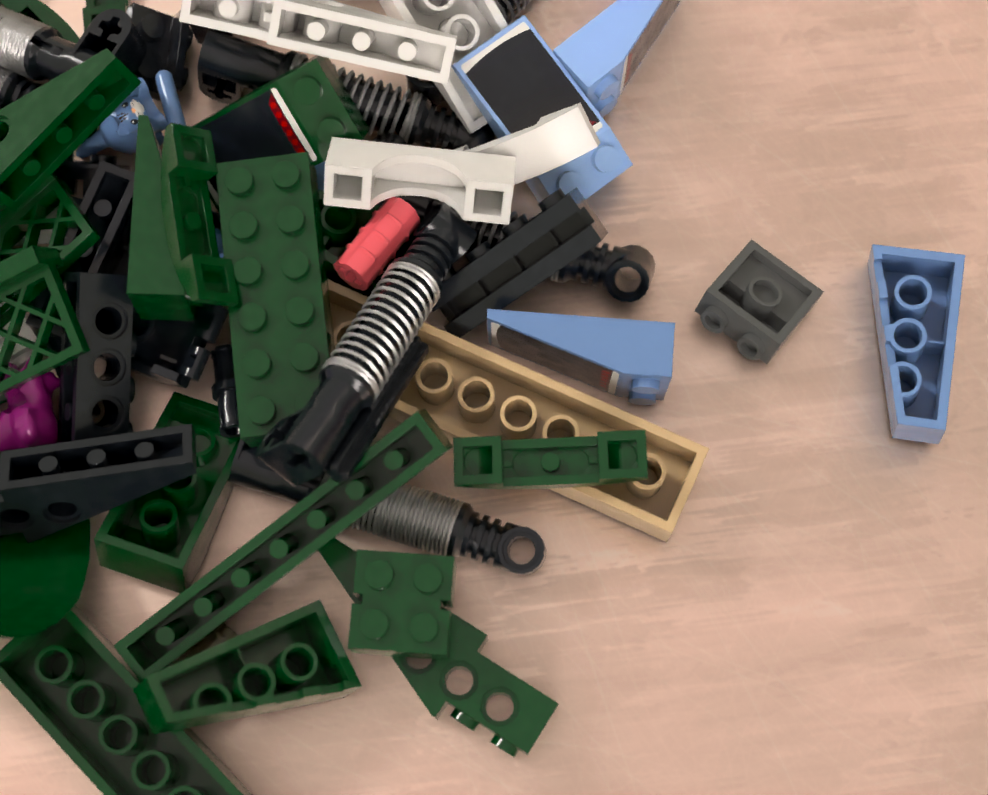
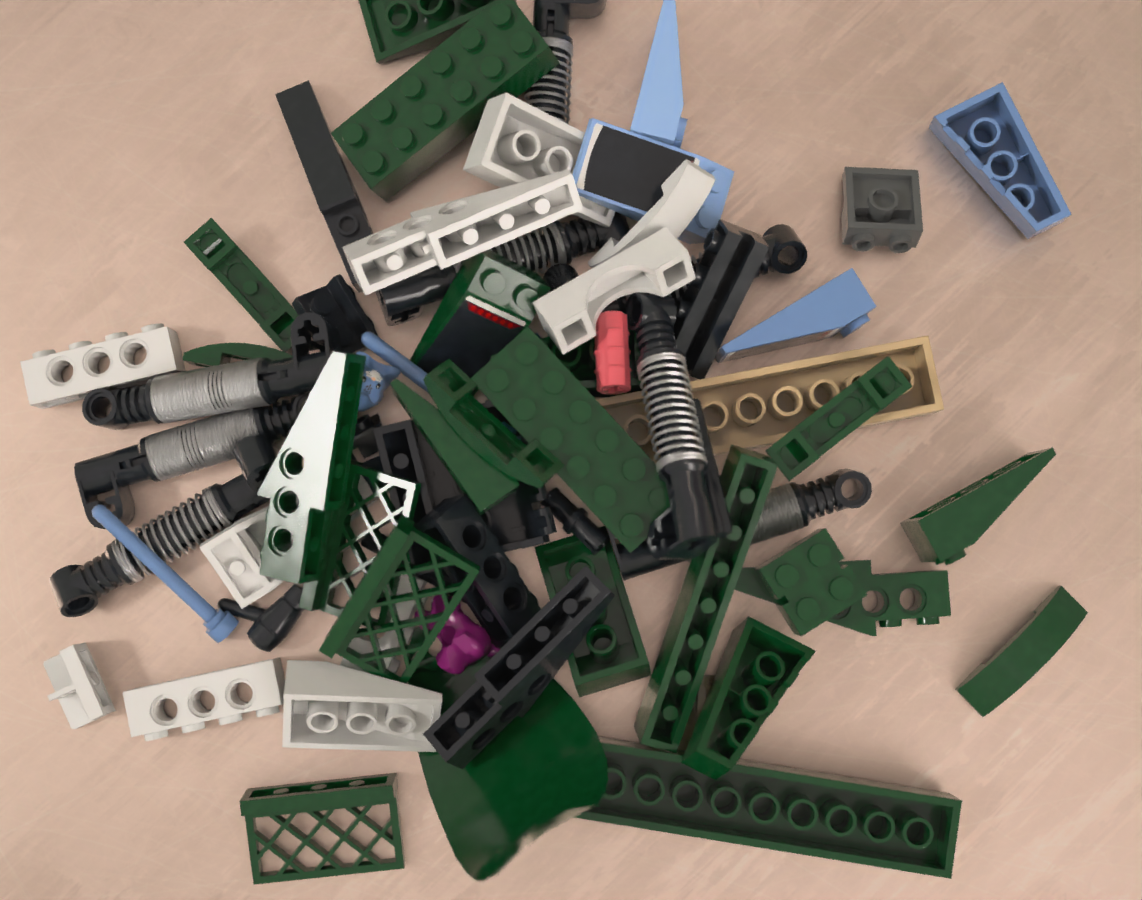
camera: 40 degrees left, 10 degrees up
none -> dark green slope [900,447,1056,565]

